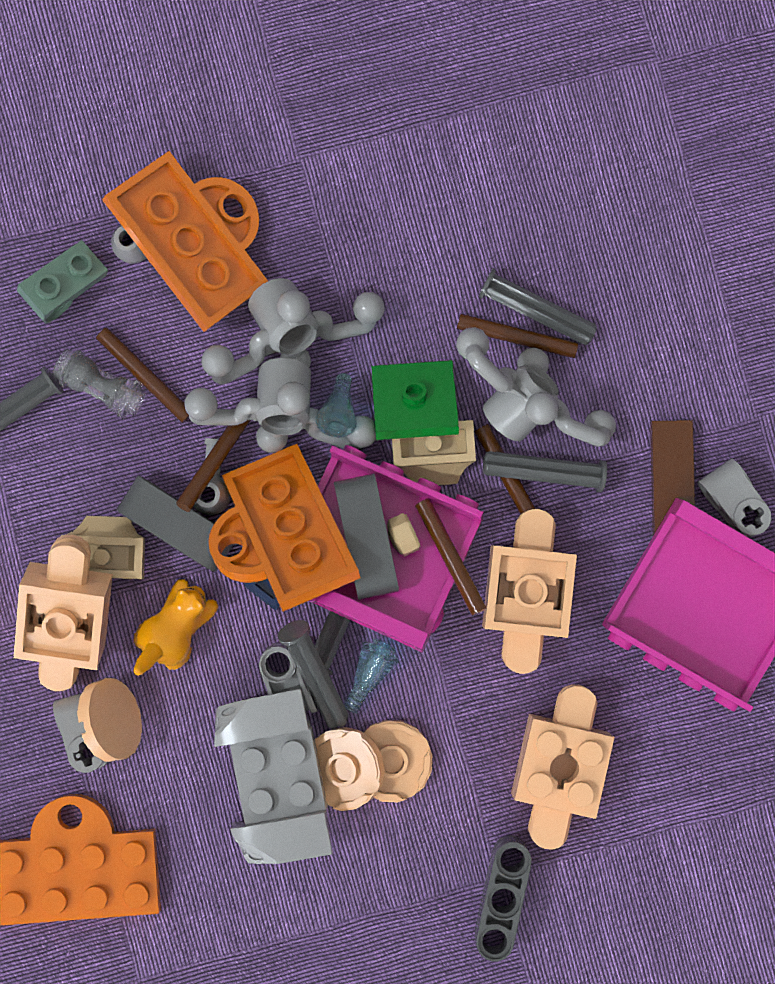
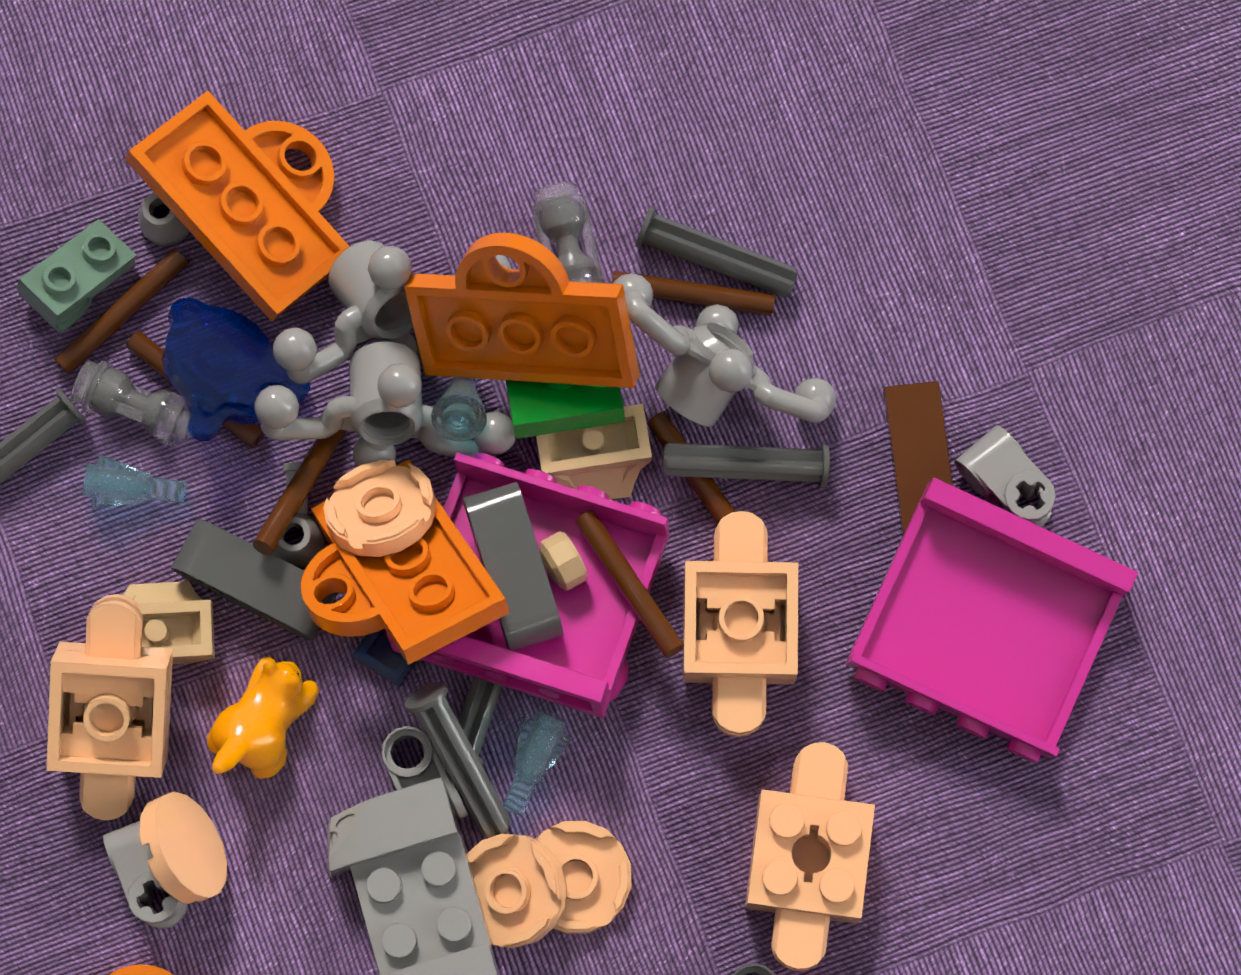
camera: 10 degrees left, 10 degrees down
none -> reddish brown bar [54,248,189,374]
none -> clear light blue cone [82,454,187,509]
none -> clear blue tile [162,298,310,441]
none -> light nougat tile [323,460,437,557]
none -> orange plate [404,233,640,388]
none -> clear piece [532,182,604,283]

